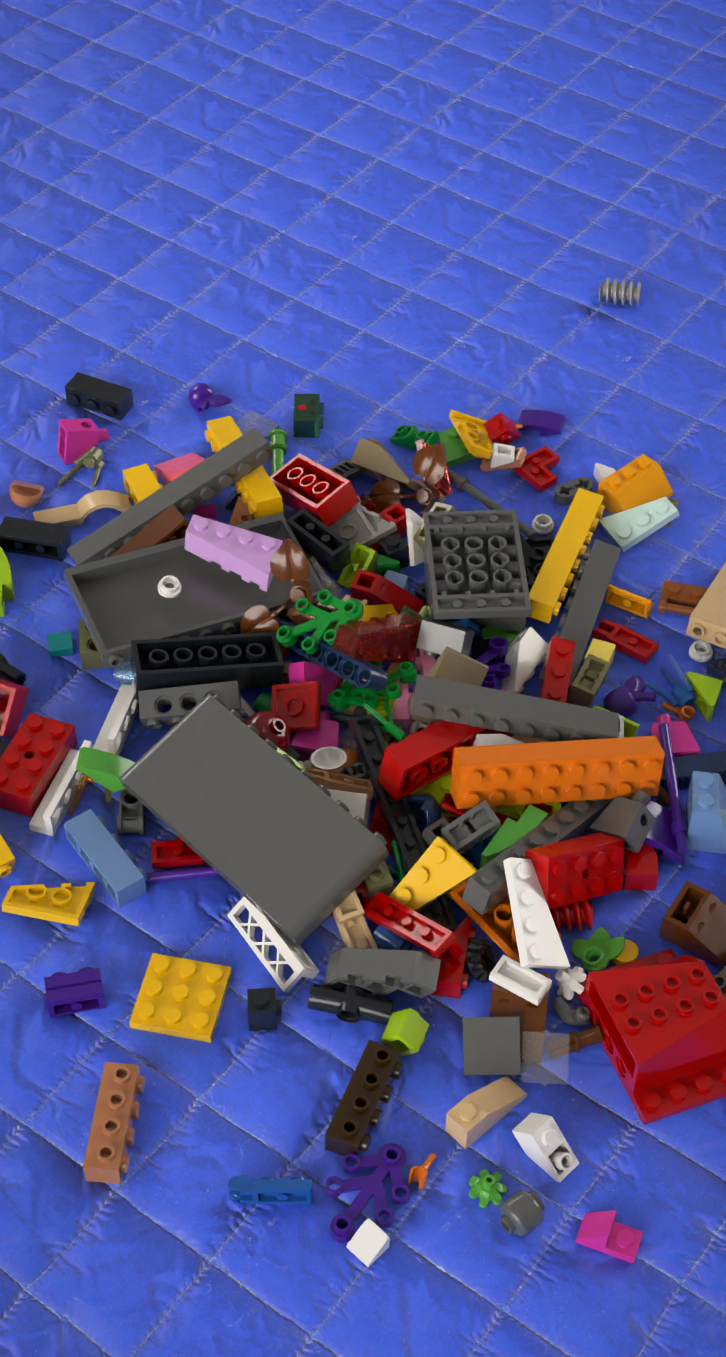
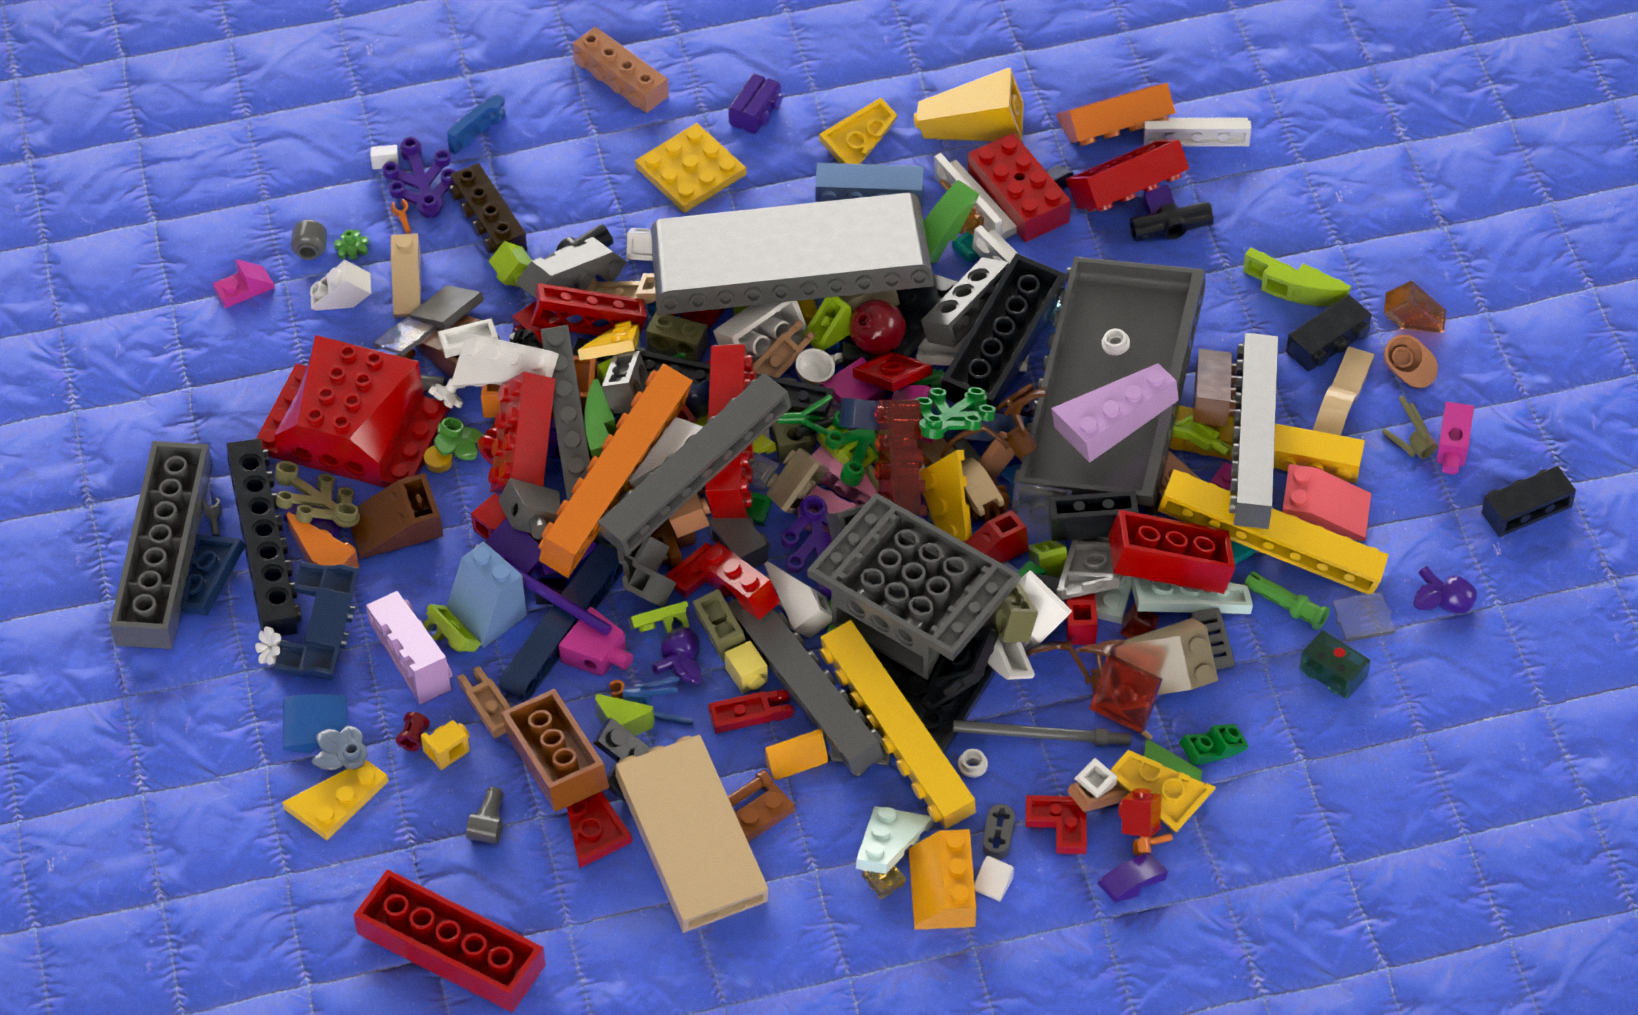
camera: 130 degrees right, 5 degrees up
black brick [247,988,282,1031] -> none

